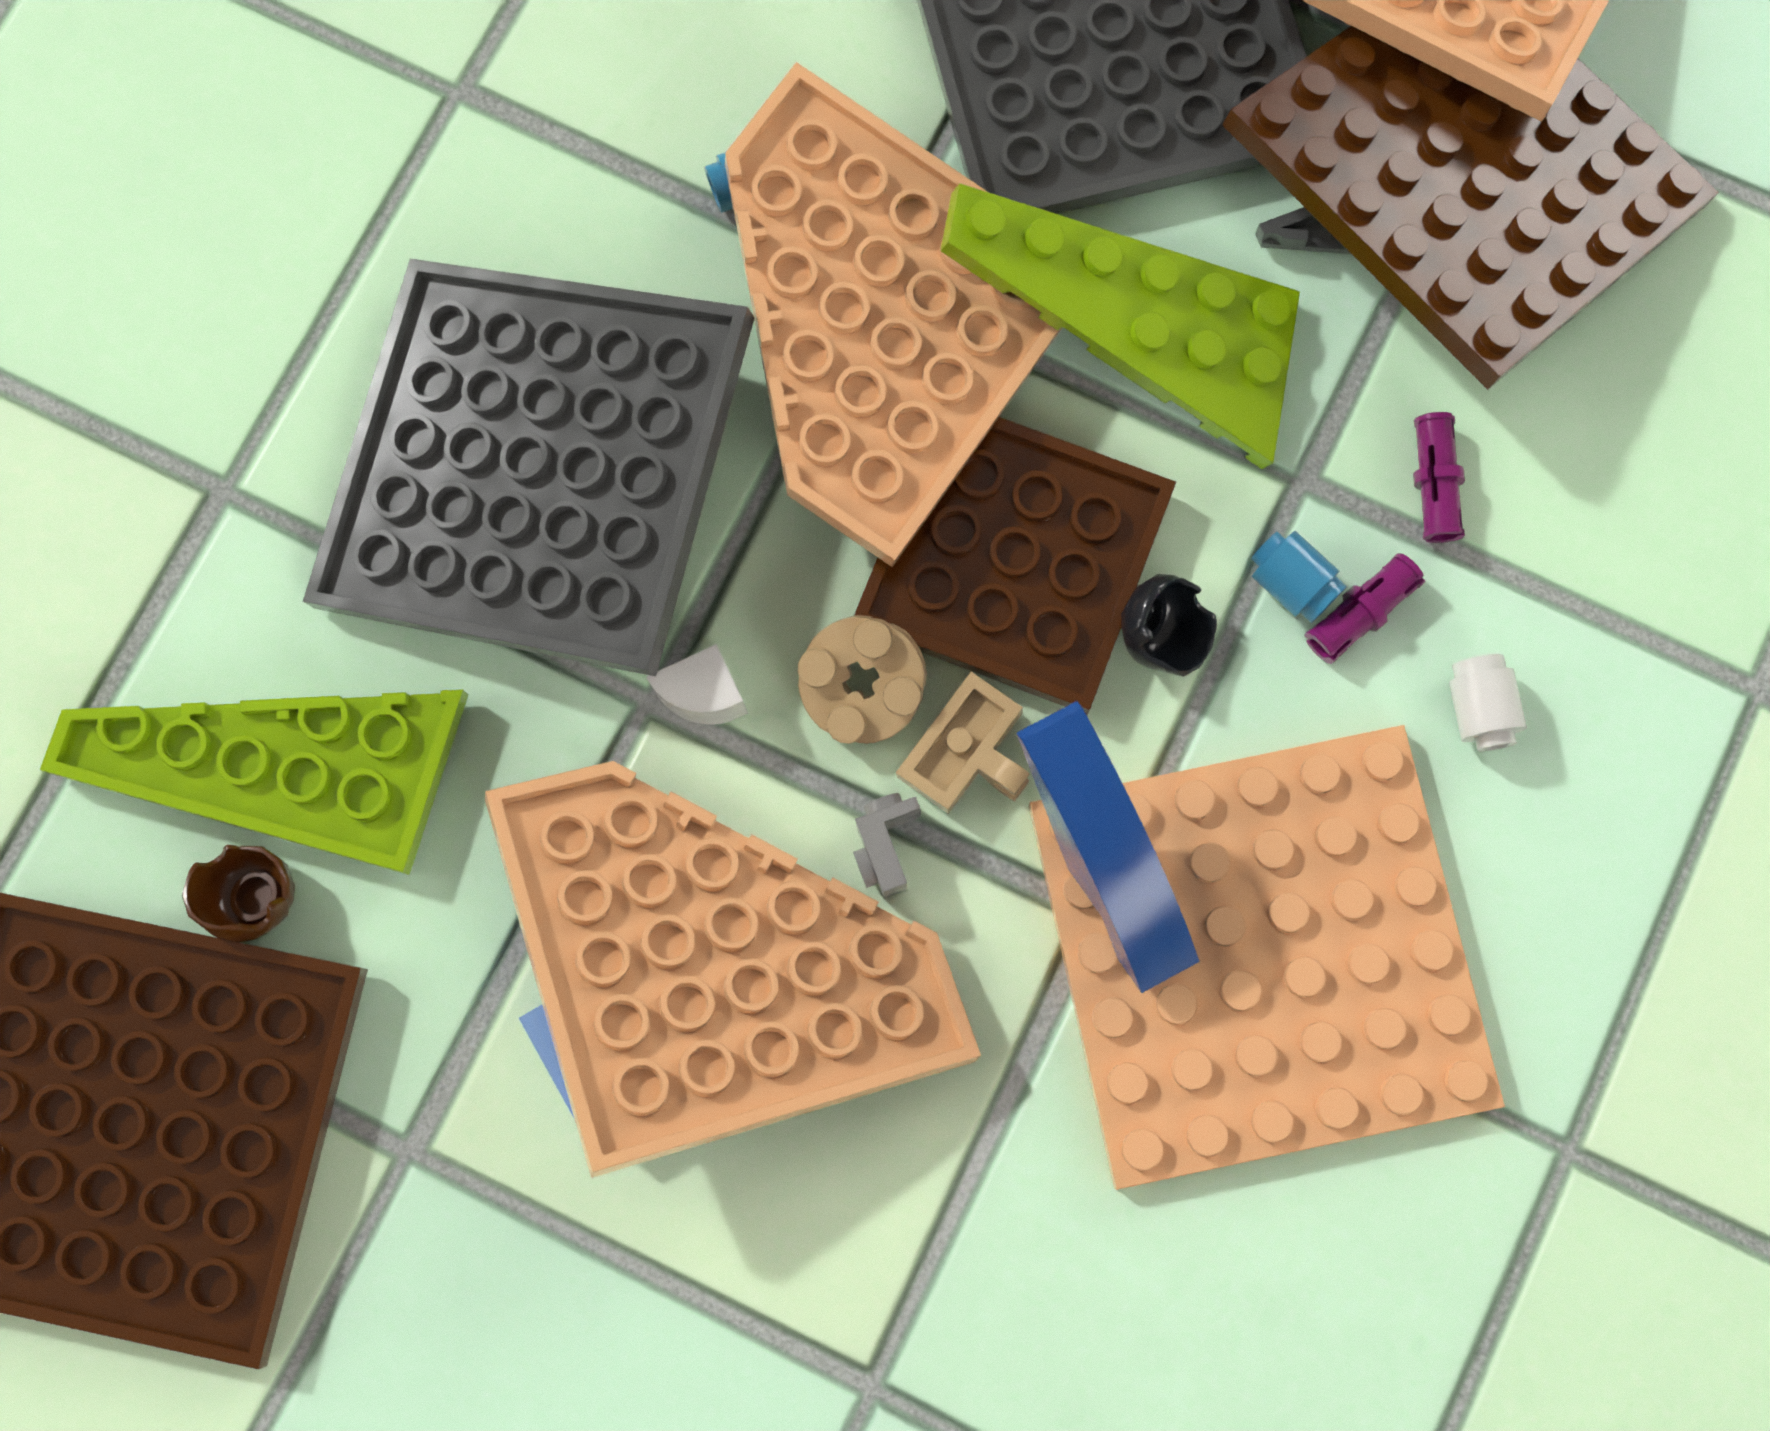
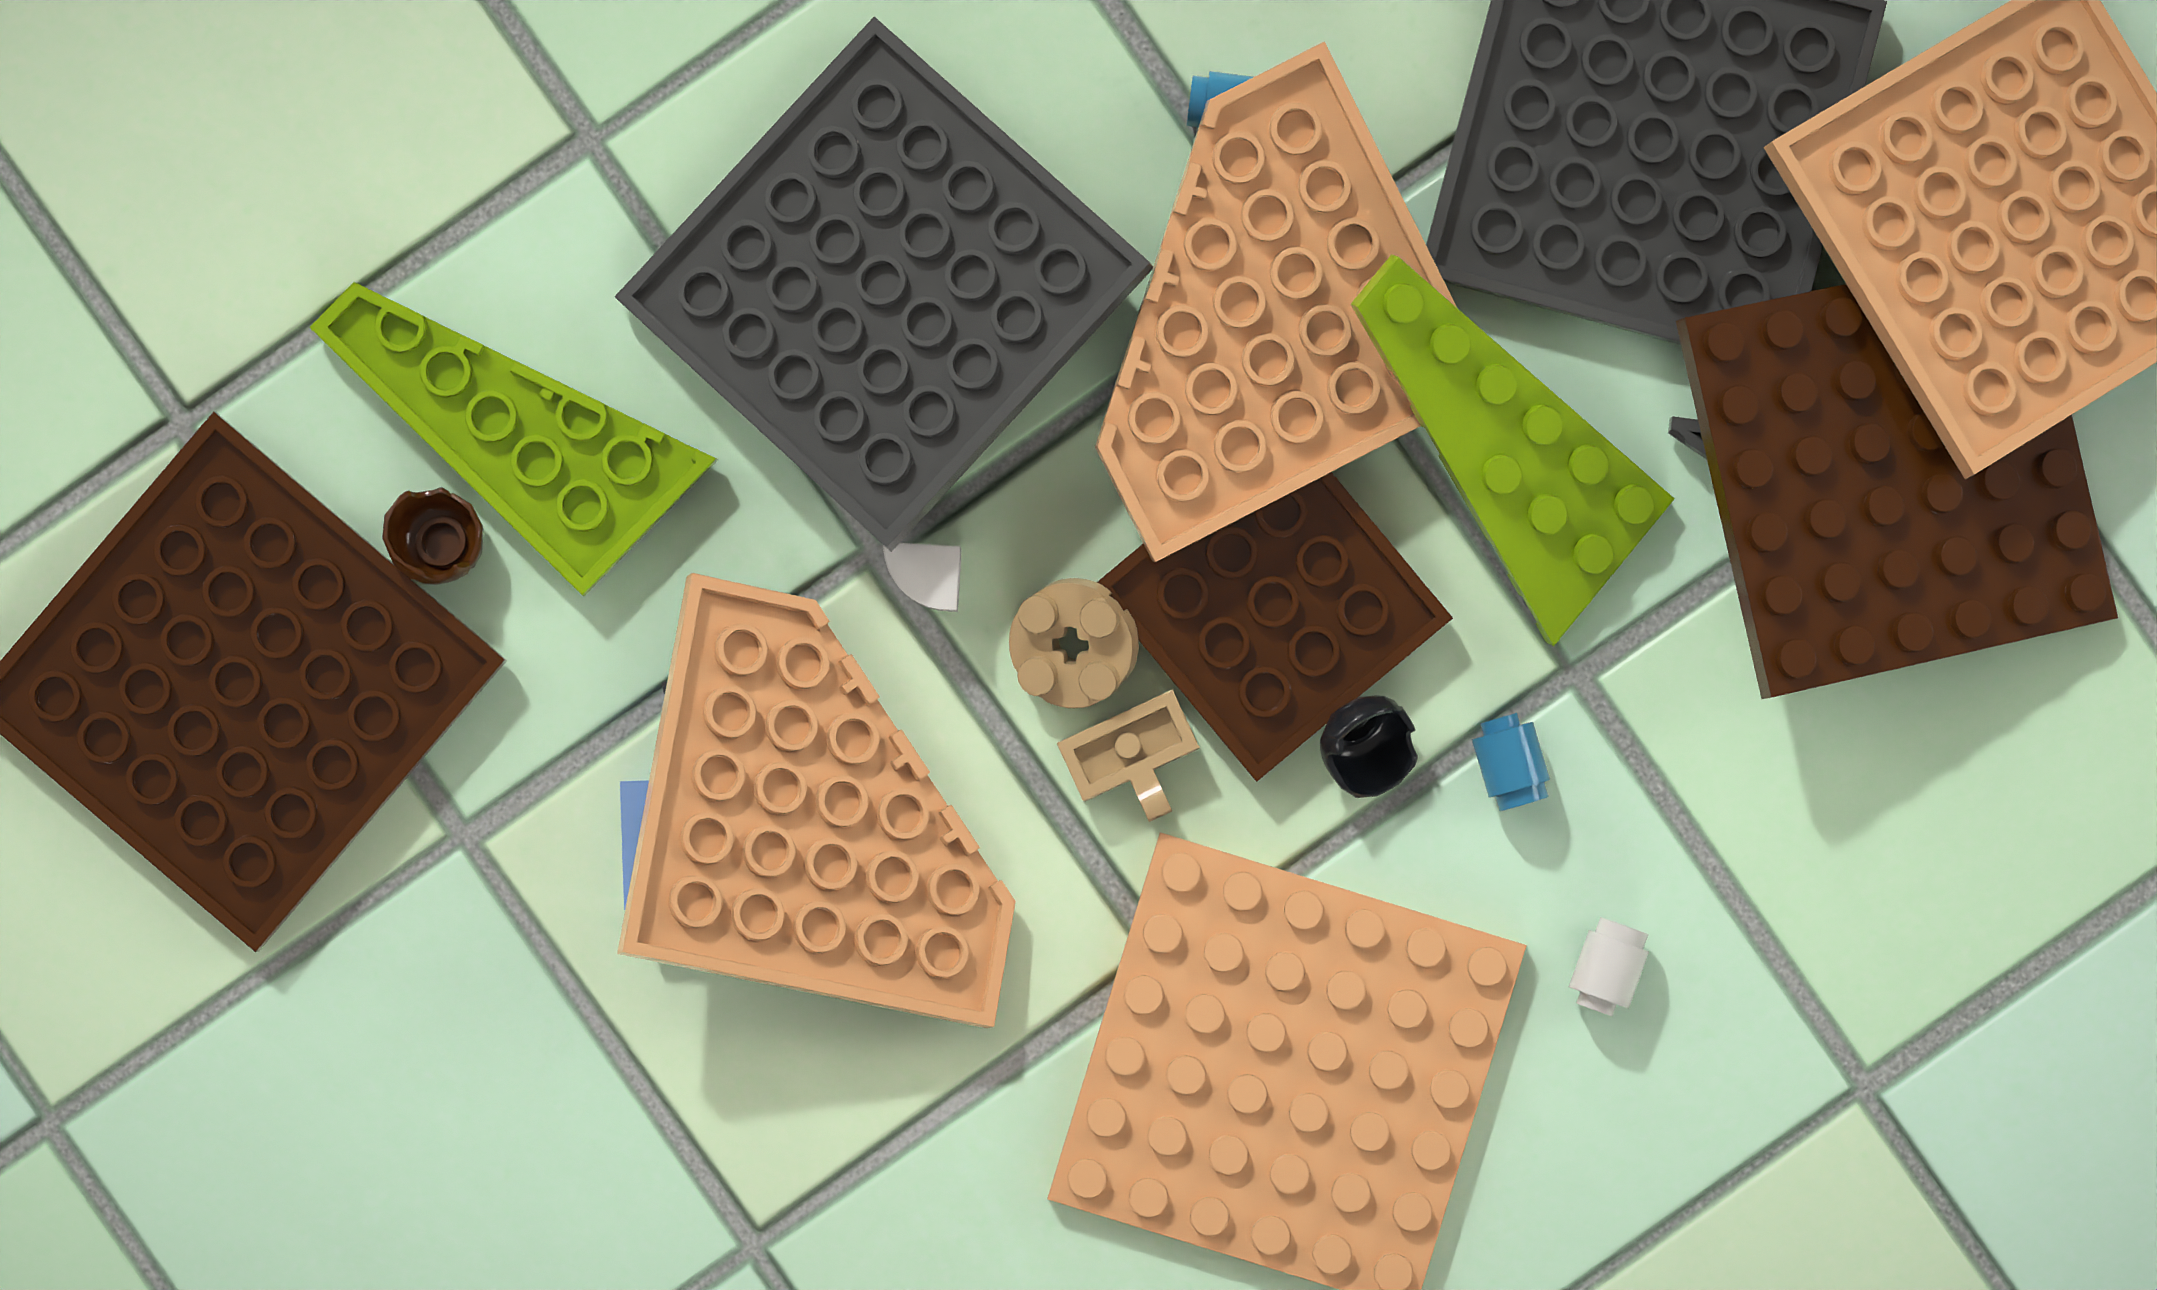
camera: 30 degrees right, 10 degrees up
light grey bracket [853,793,921,899] -> none
blue slope [1016,701,1200,993] -> none
magenta pin [1304,553,1425,664] -> none
magenta pin [1413,412,1465,543] -> none

